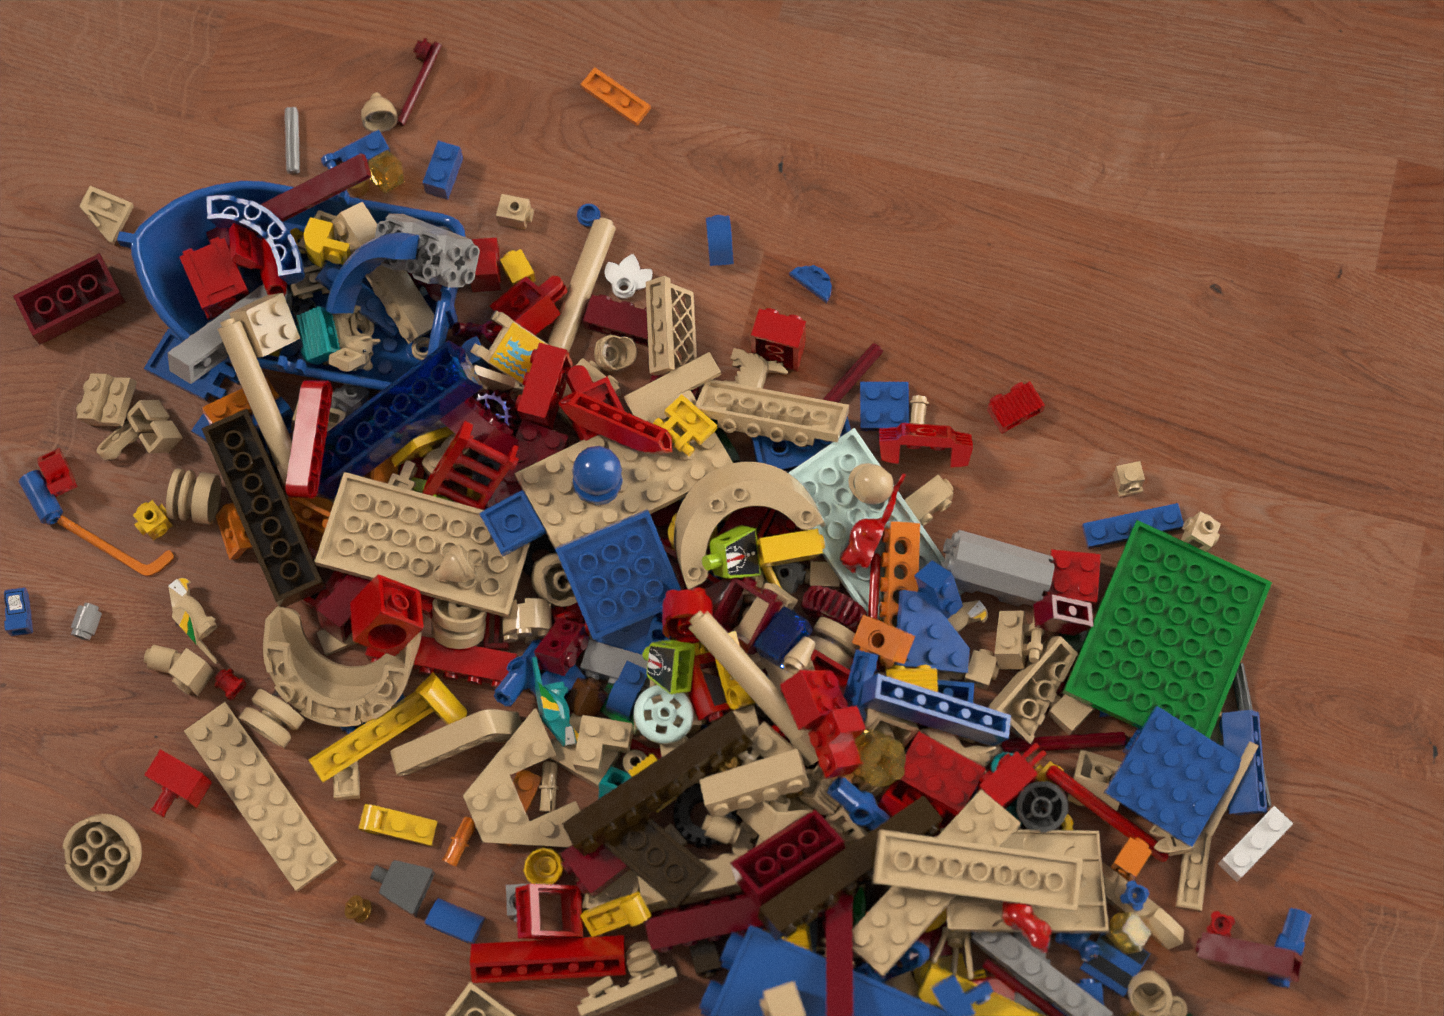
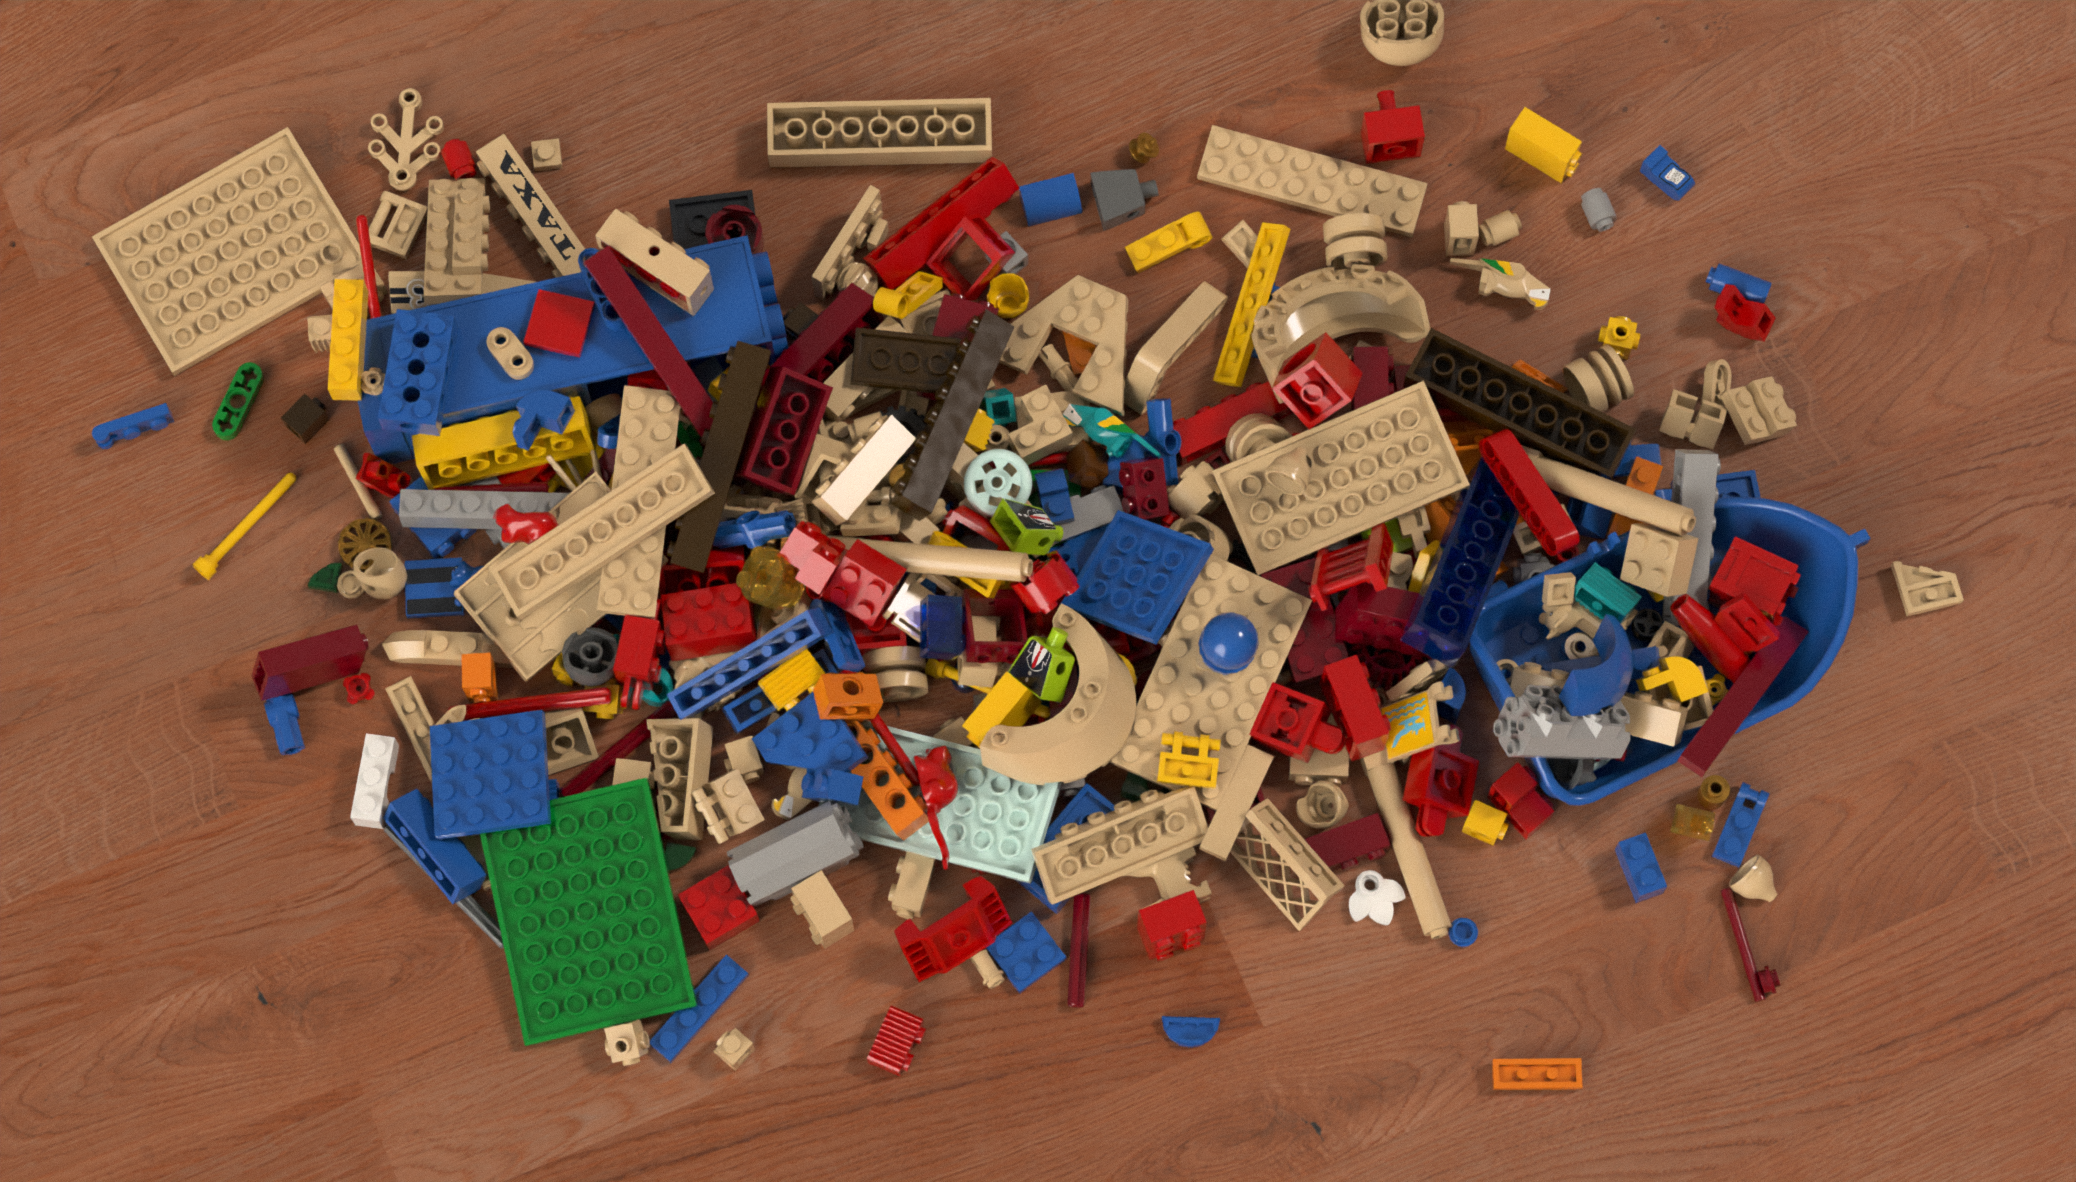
camera: 140 degrees right, 0 degrees up
dark red brick [13,253,126,345] -> none
orange piece [57,515,174,576] -> none
blue brick [207,195,305,285] -> none
red brick [214,668,247,701] -> none
light grey axle [285,107,300,174] -> none
yellow brick [415,673,467,725] -> none
orange axle [442,816,476,867] -> none
dark red brick [452,321,499,341] -> none
blue plate [479,490,546,557] -> none
tan brick [496,194,534,230] -> none
red brick [558,391,672,454] -> none
blue brick [706,215,734,266] -> none
tan cone [783,637,816,674] -> none
dark red gear [801,585,867,633] -> none
tan helmet [848,463,893,505] -> none
dark red brick [1033,594,1093,636] -> none
clear yellow brick [1105,911,1152,954] -> none
blue plate [1120,880,1149,911] -> none
tan bar [1204,741,1258,836] -> none
none -> tan container [790,870,855,949]
none -> yellow brick [1505,107,1583,184]

